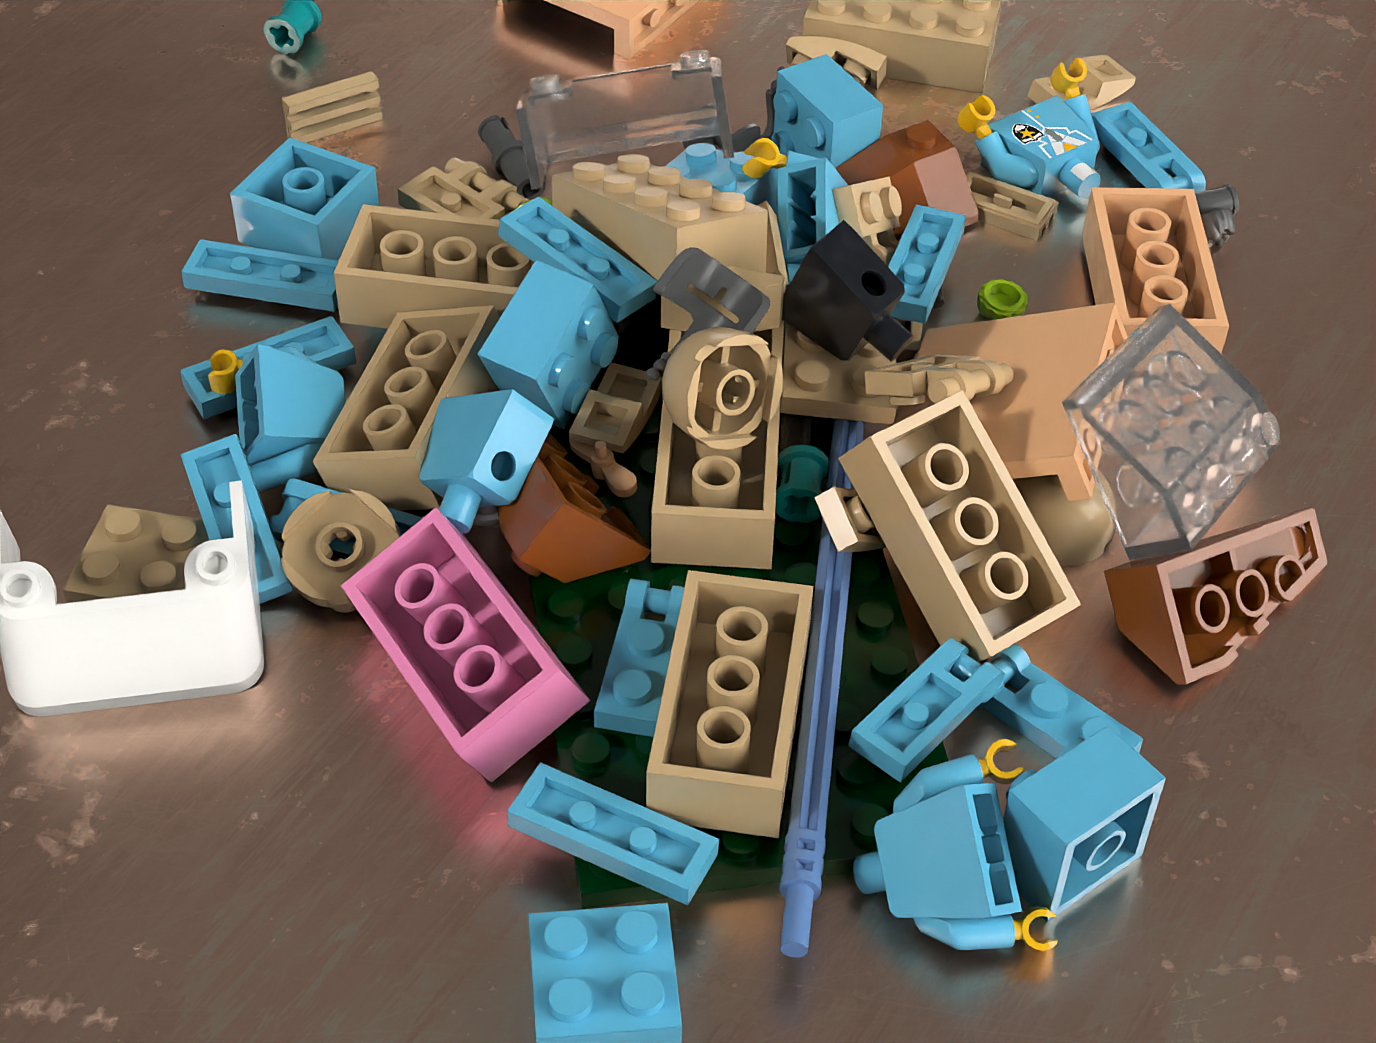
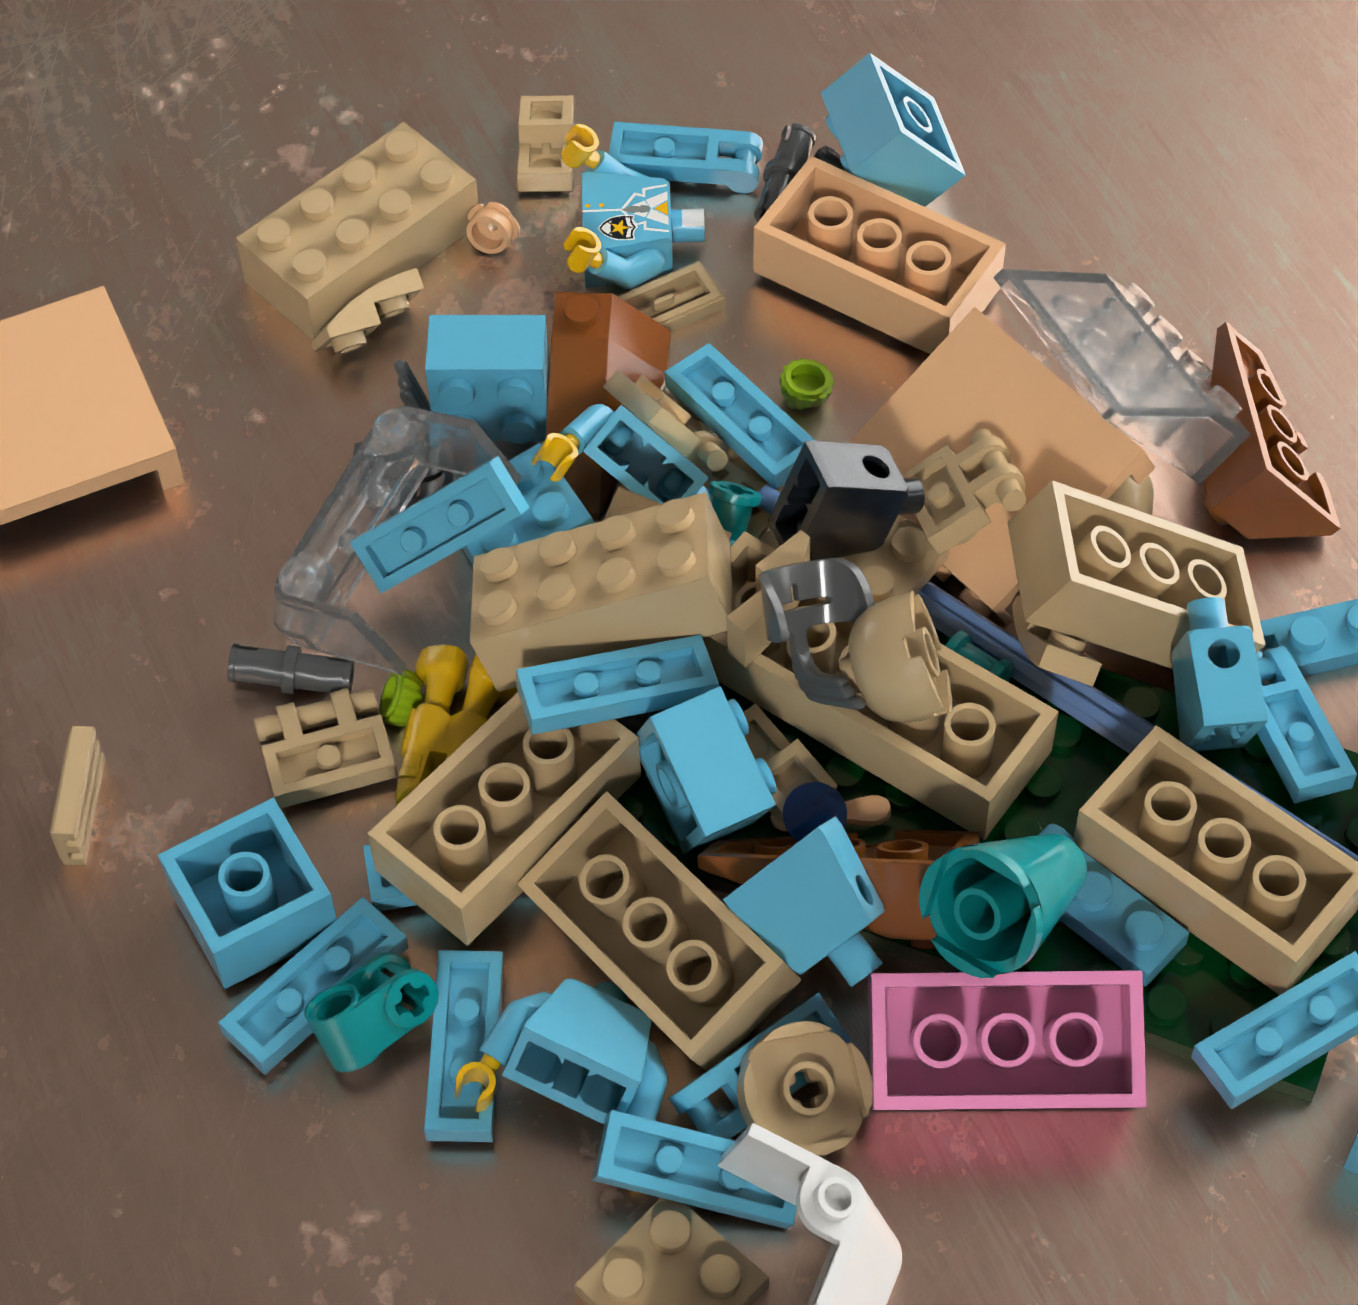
camera: 55 degrees left, 10 degrees up
none -> teal piece [304,952,439,1072]
none -> medium azure plate [349,456,530,593]
none -> light nougat plate [466,202,519,254]
none -> clear blue plate [782,782,847,842]
none -> medium azure brick [821,53,966,207]
none -> teal cone [919,833,1087,978]
none -> medium azure torso [1172,597,1268,751]

